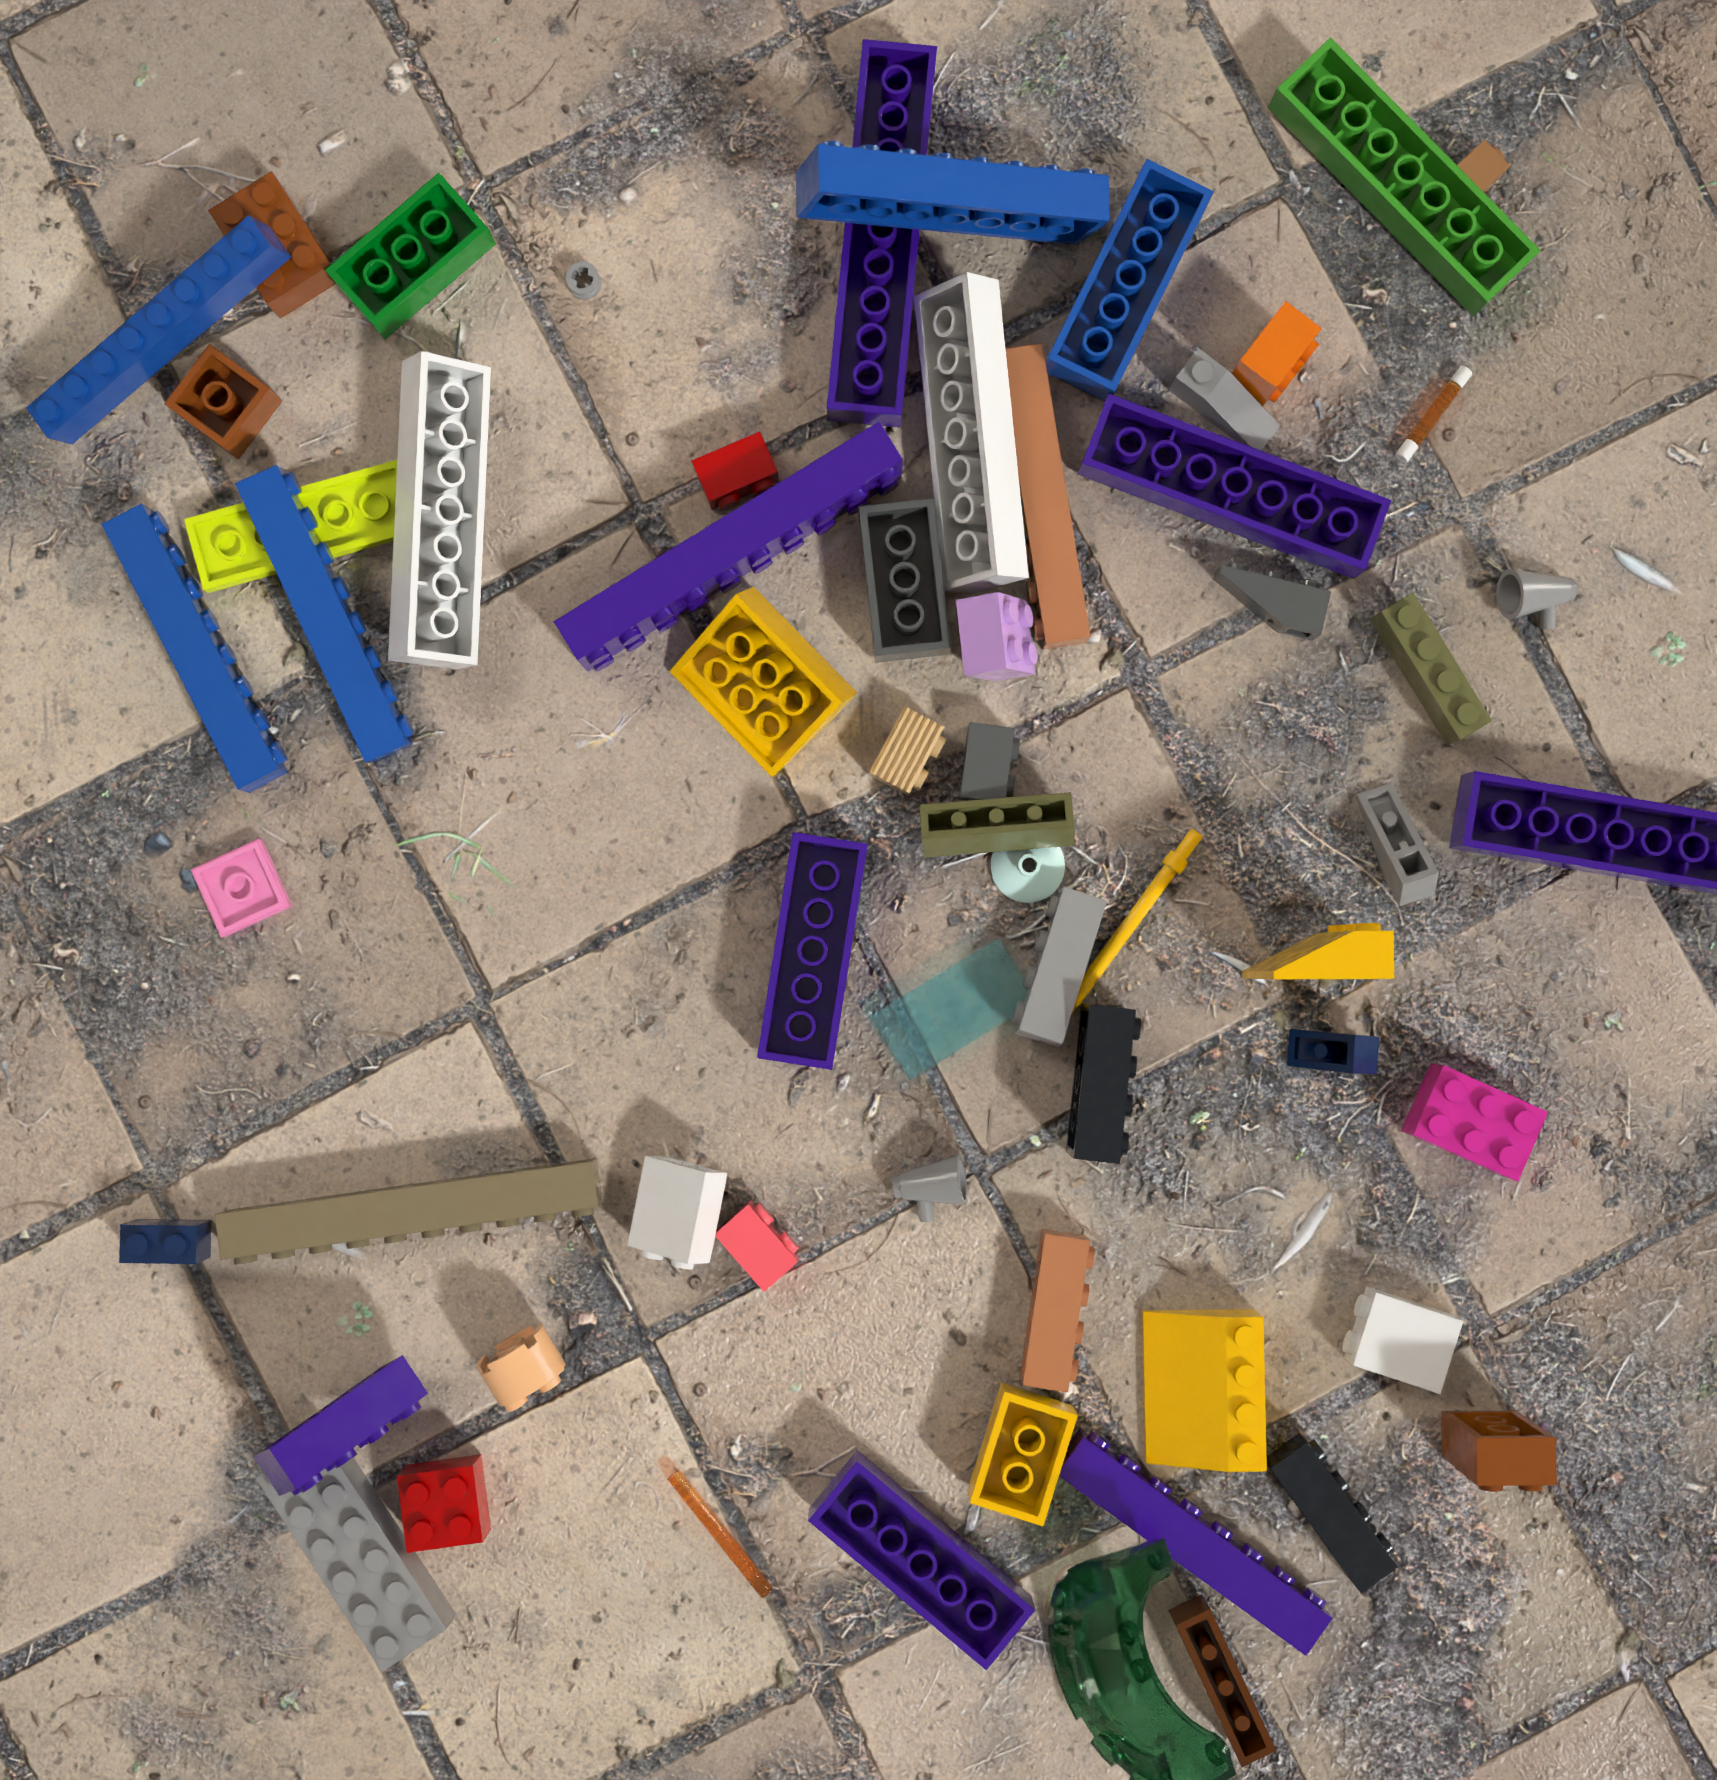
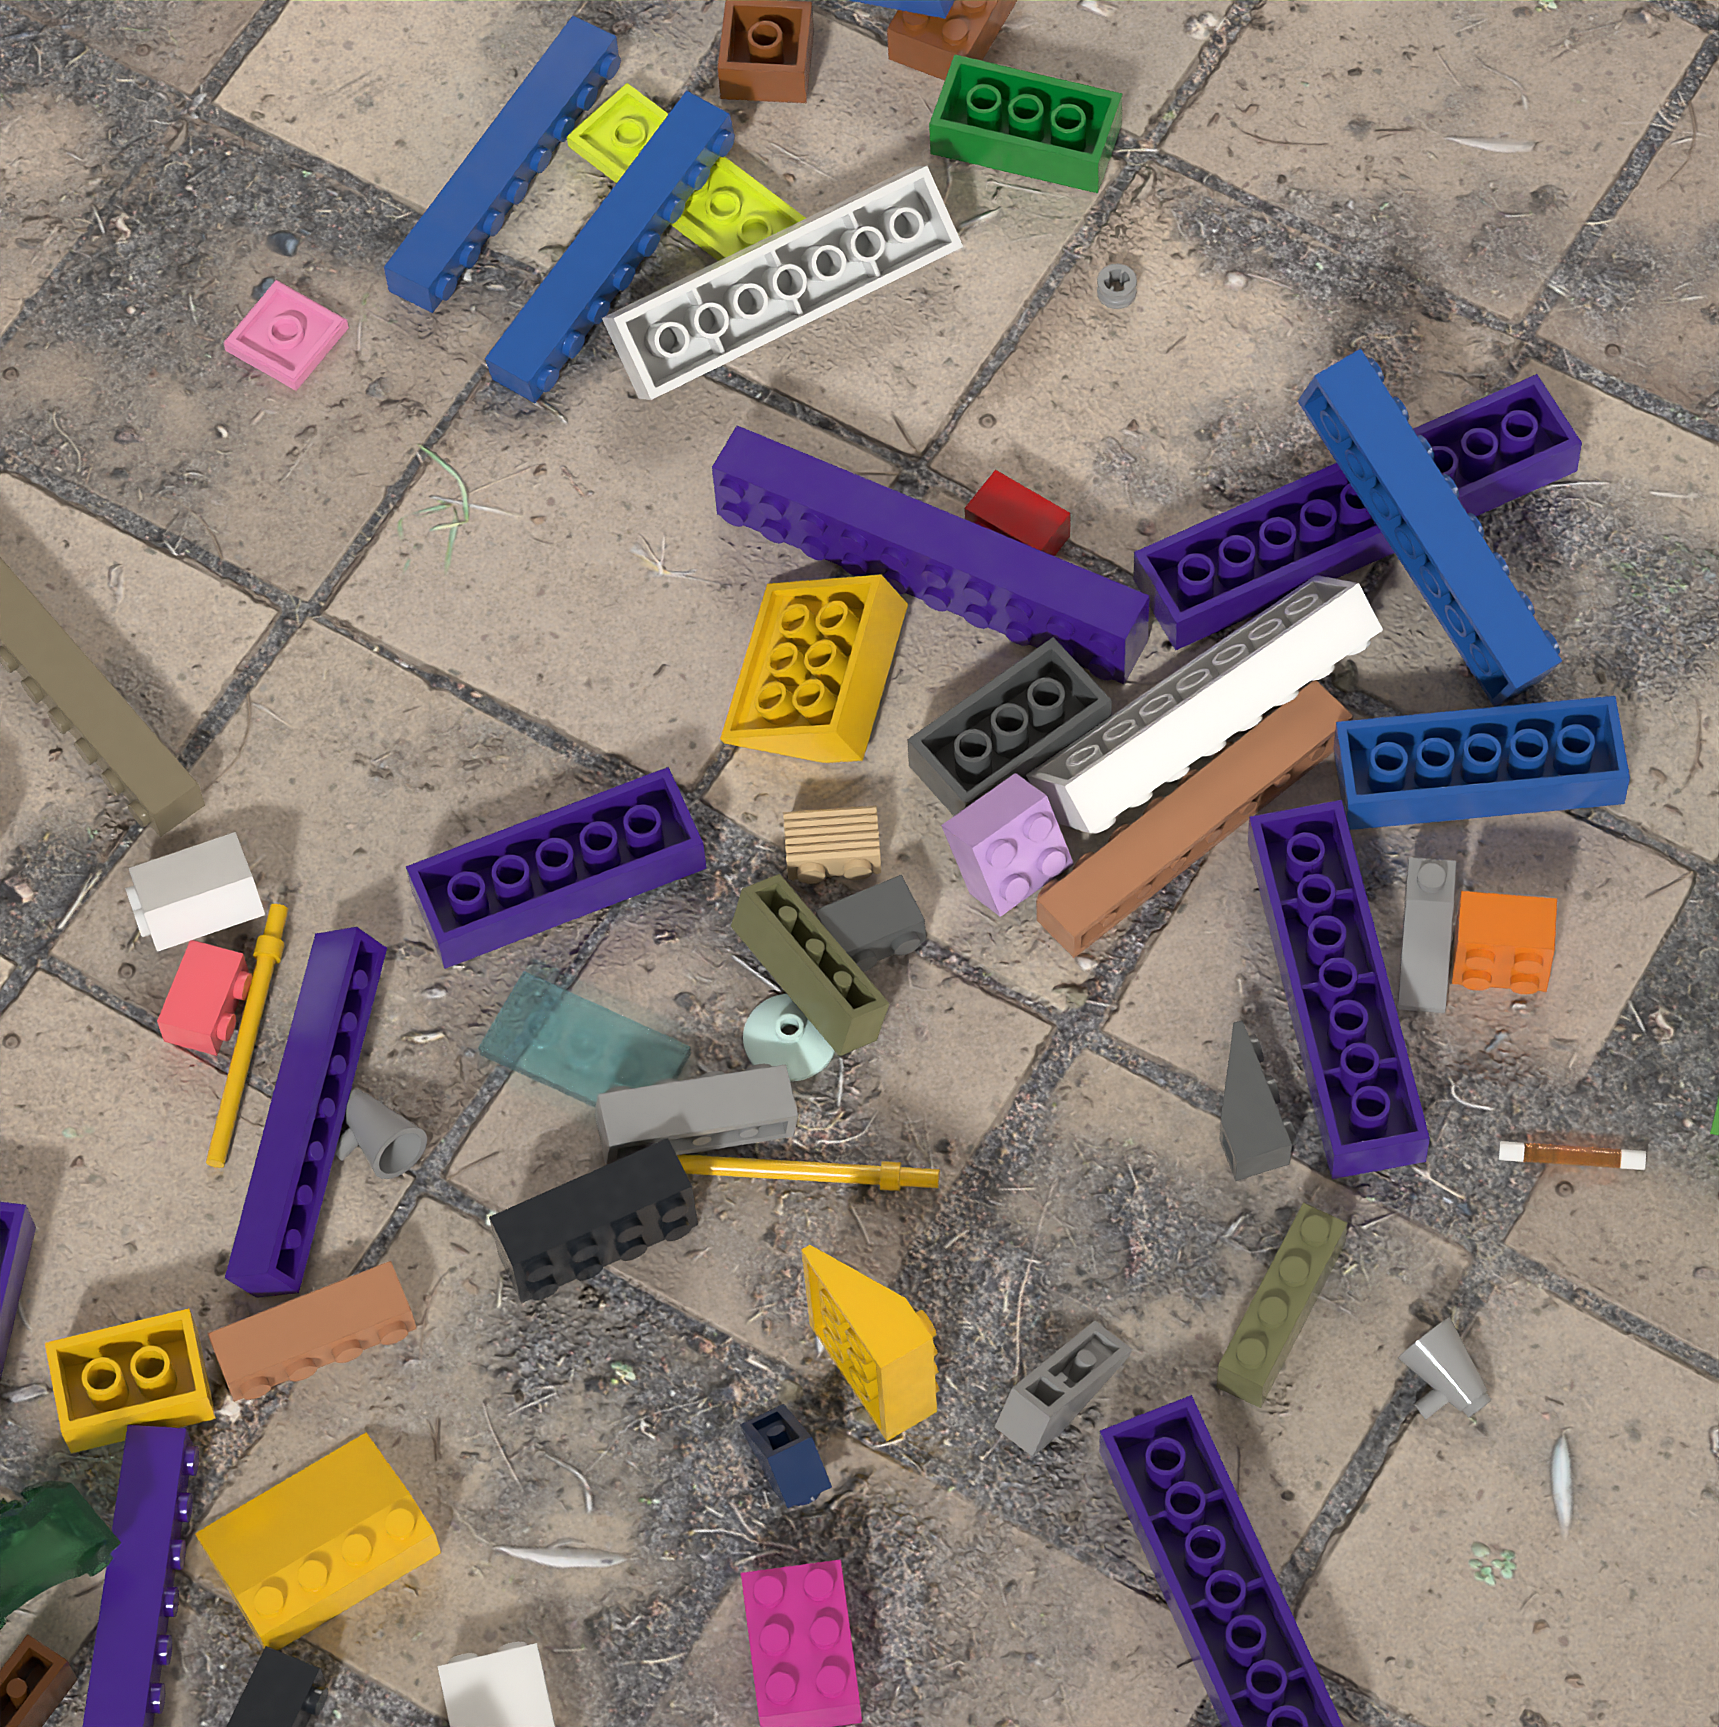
camera: 65 degrees right, 25 degrees down
none -> yellow bar [206,904,289,1168]
none -> dark purple brick [225,927,387,1298]

